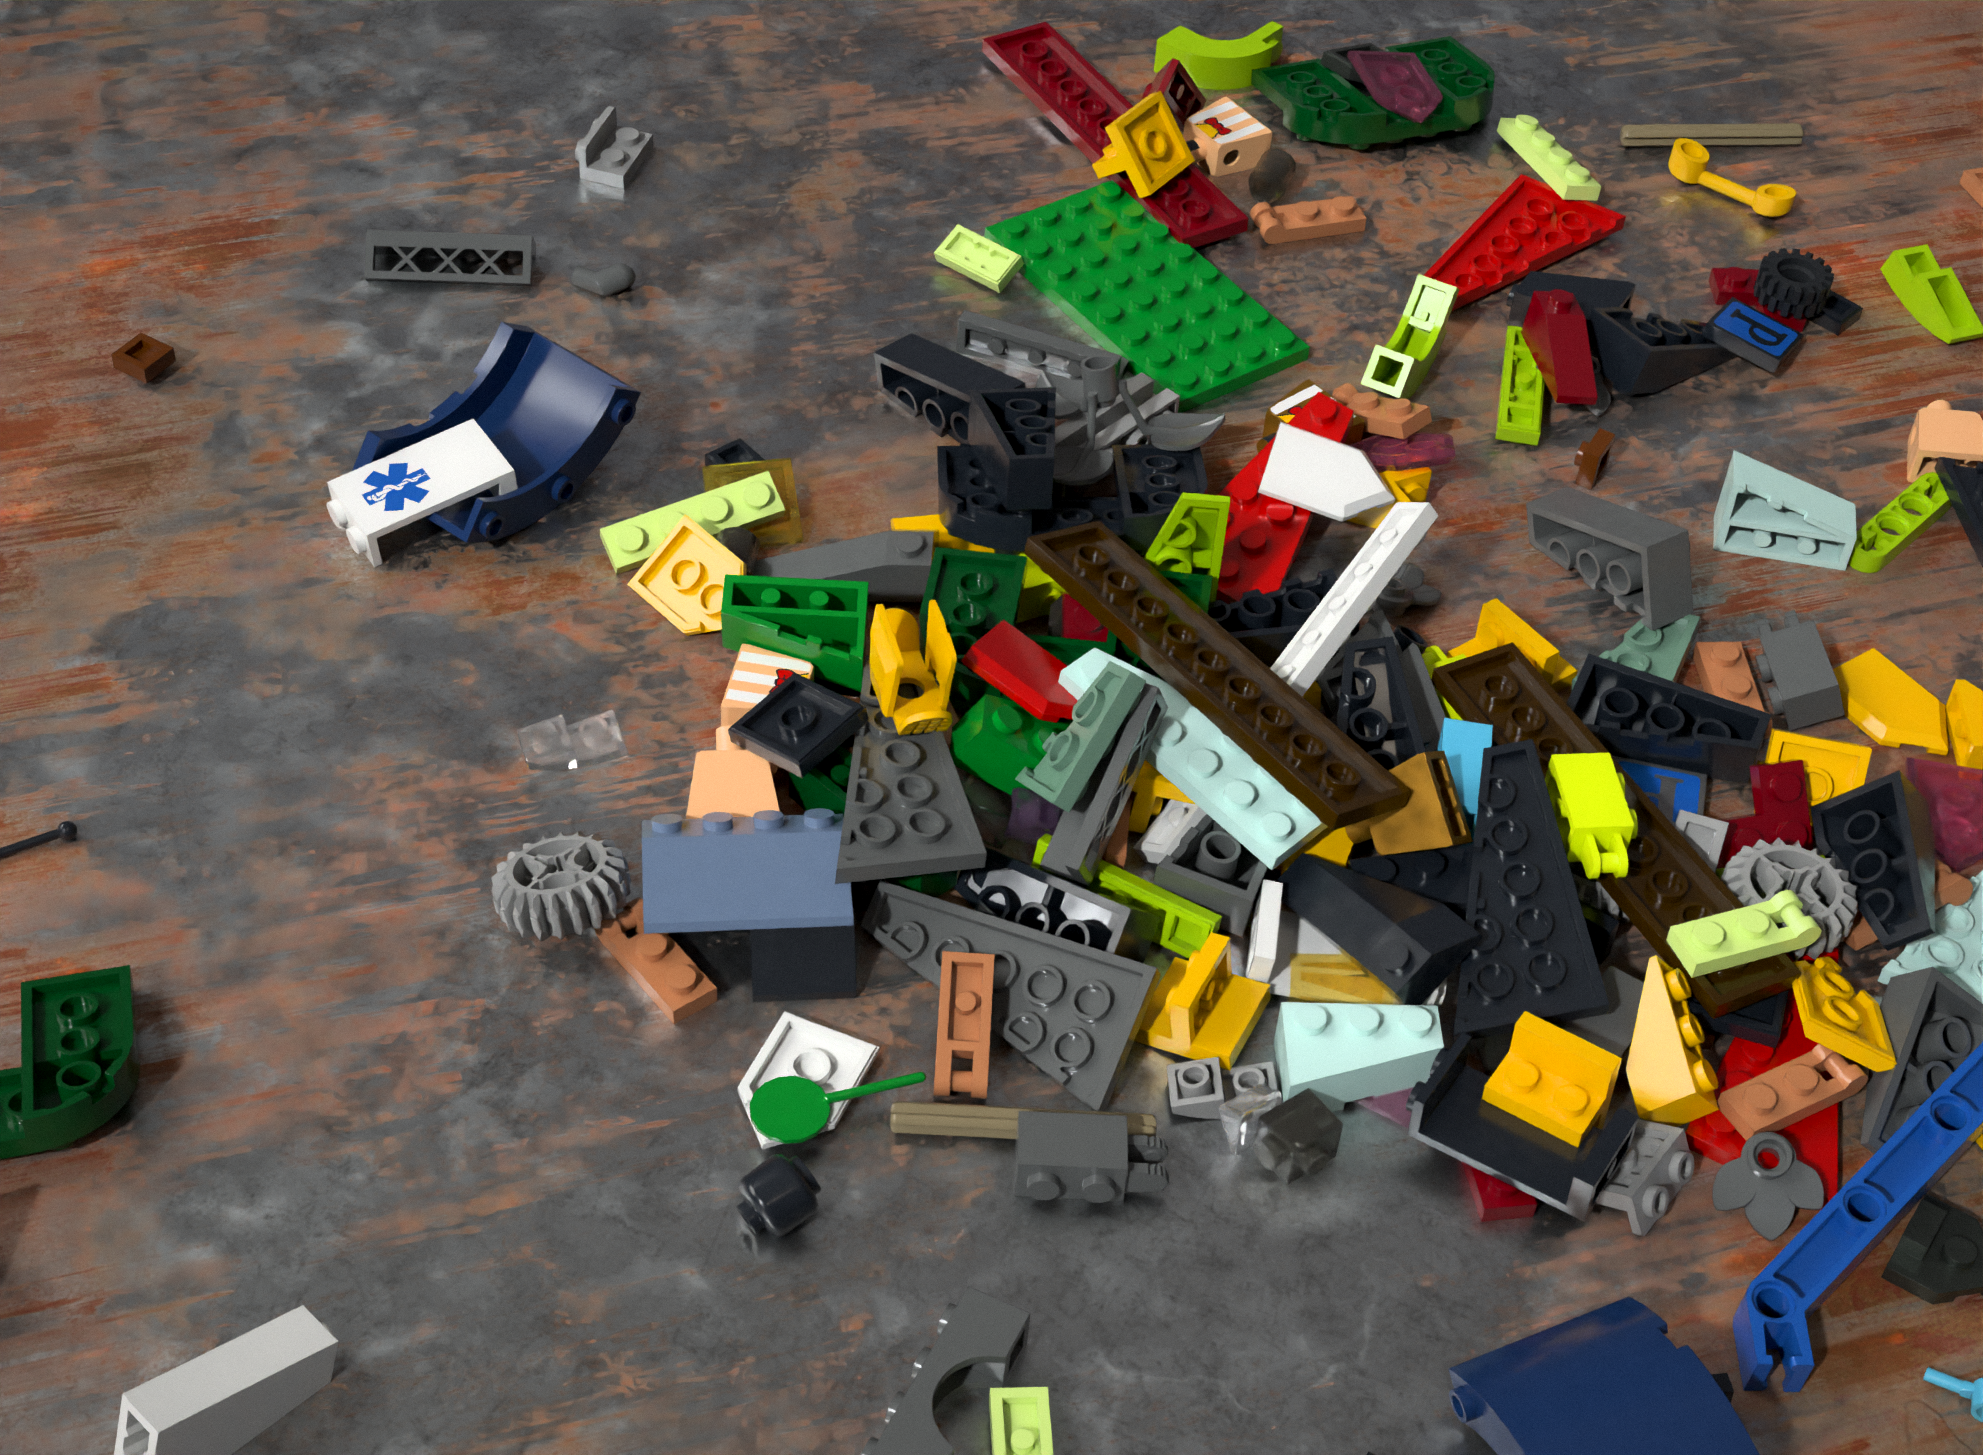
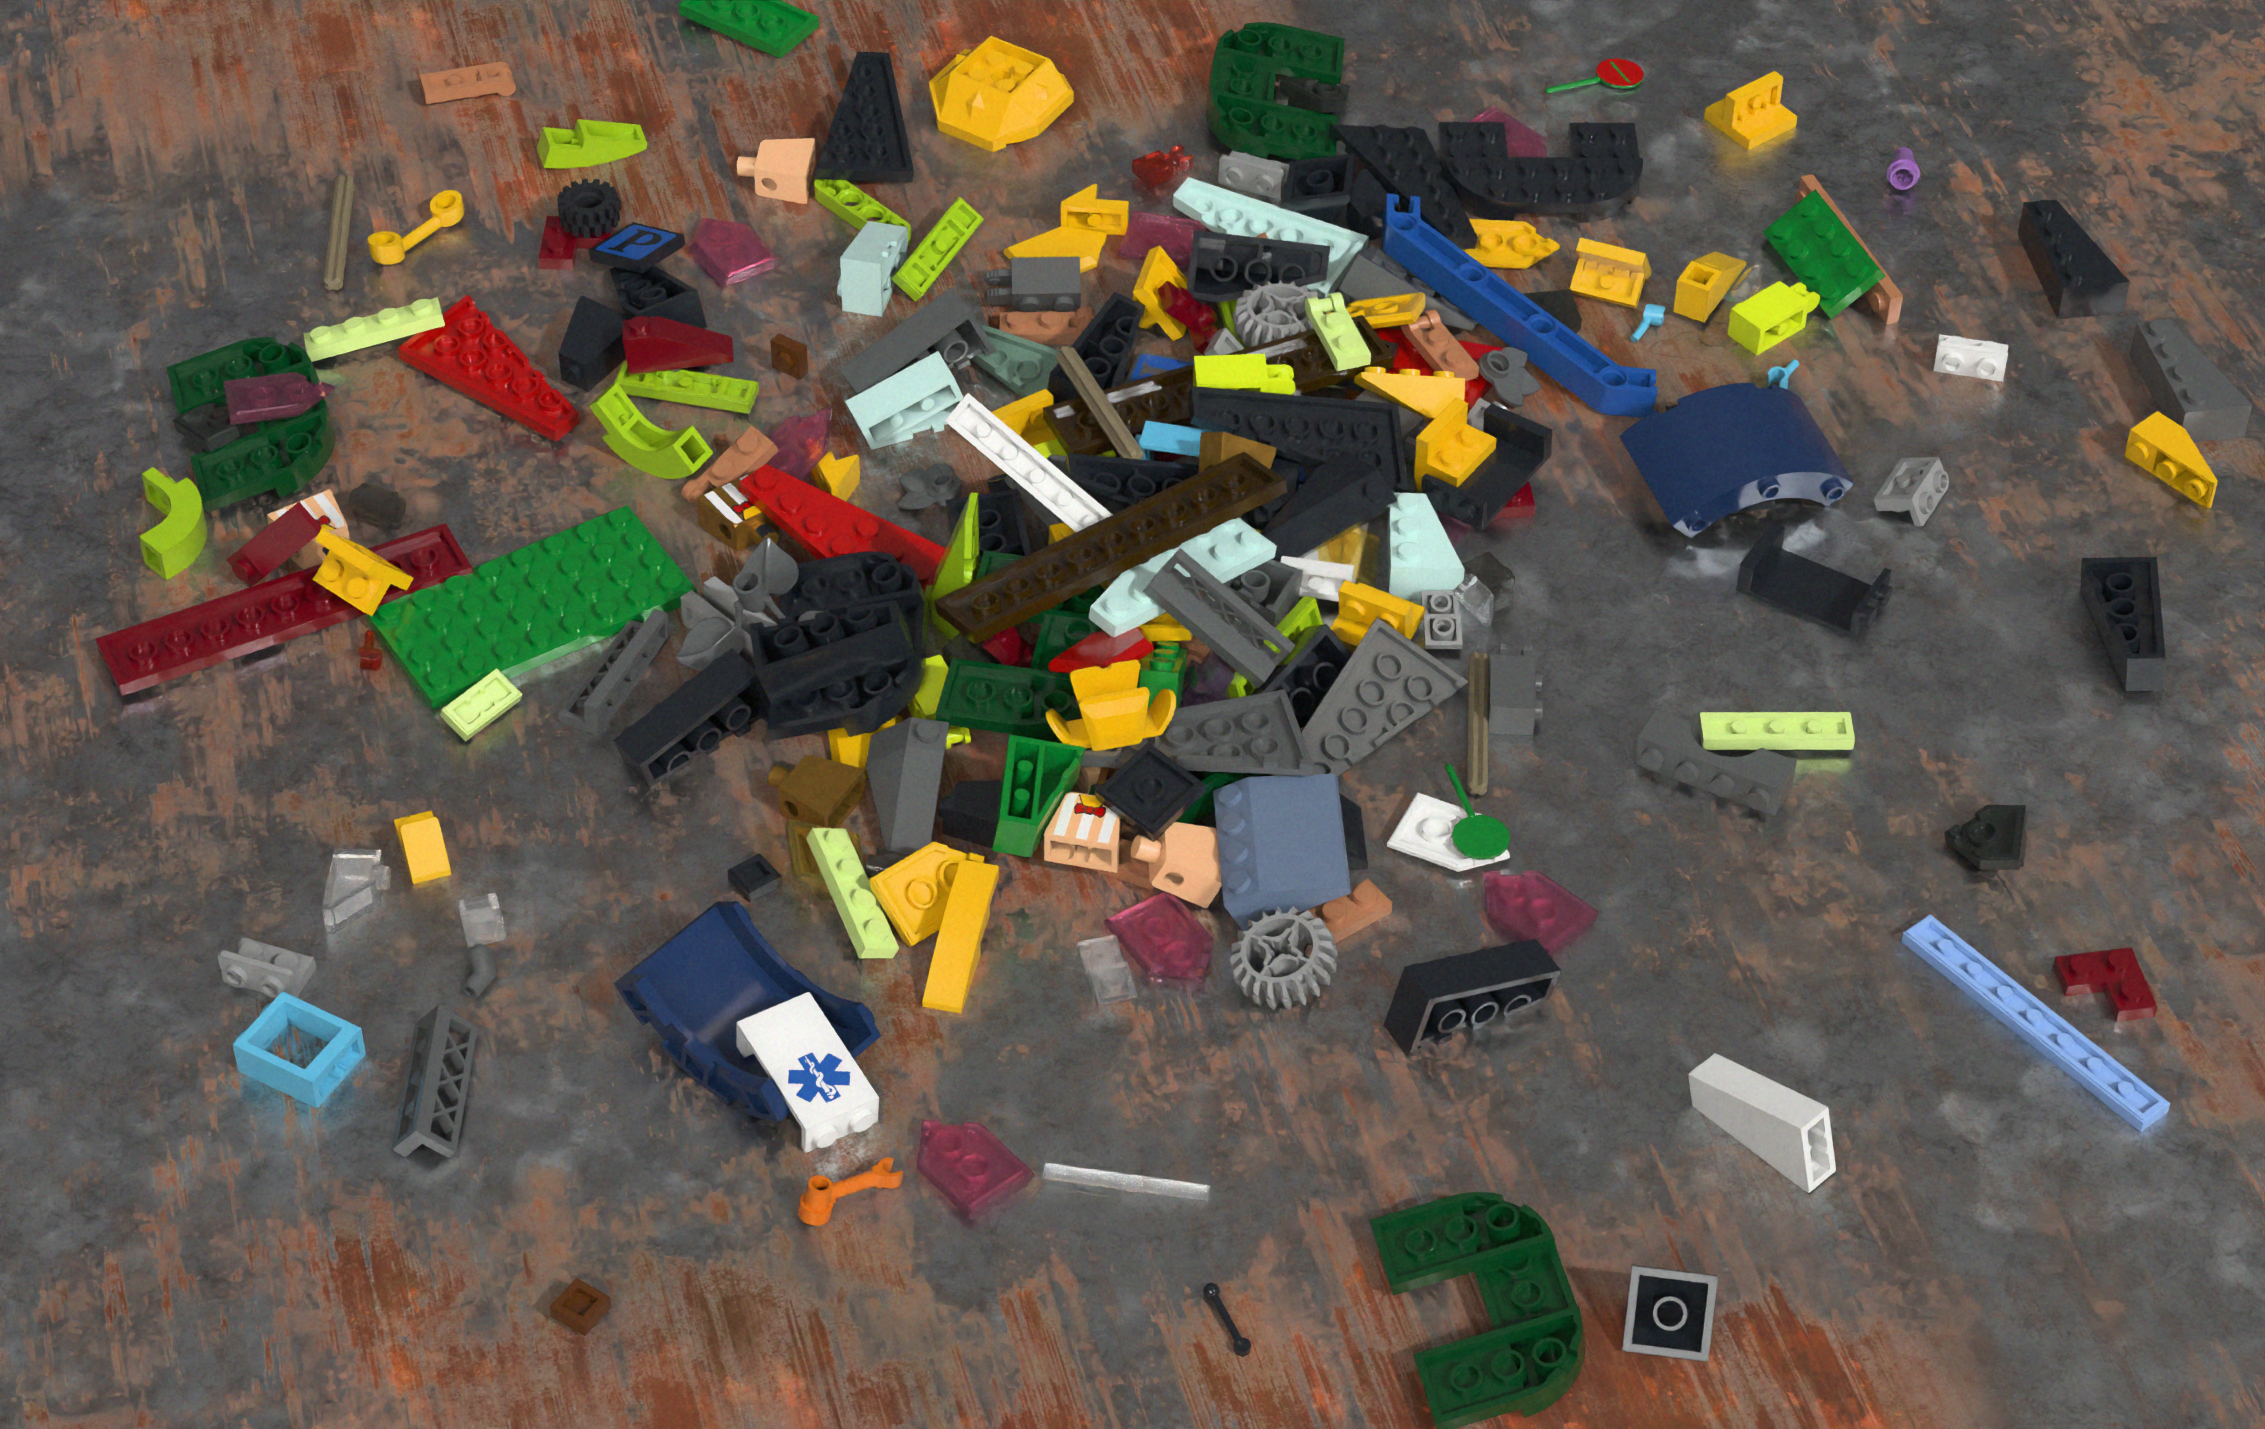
camera: 85 degrees left, 0 degrees up
black head [736,1154,821,1237] -> none
nougat plate [933,951,995,1099] -> none
sand green wing [1015,661,1146,813] -> none
nougat plate [1250,196,1367,244] -> none
white tile [1258,422,1395,522] -> none
none -> medium azure window [233,991,366,1109]
none -> clear slope [322,849,391,934]
none -> clear red hand [358,630,383,671]
none -> yellow slope [394,810,451,884]
none -> clear slope [458,893,507,948]
none -> clear pink tile [689,218,781,288]
none -> pearl gold torso [767,754,865,832]
none -> orange brick [798,1157,904,1226]
none -> light aqua wedge [845,351,964,450]
none -> lime plate [891,196,984,302]
none -> clear pink tile [916,1119,1034,1220]
none -> yellow slope [922,859,999,1014]
none -> clear bar [1043,1163,1210,1202]
none -> dark tan axle [1056,345,1144,460]
none -> clear pink tile [1104,892,1214,984]
none -> black wedge [1384,938,1561,1057]
none -> clear pink tile [1484,871,1599,959]

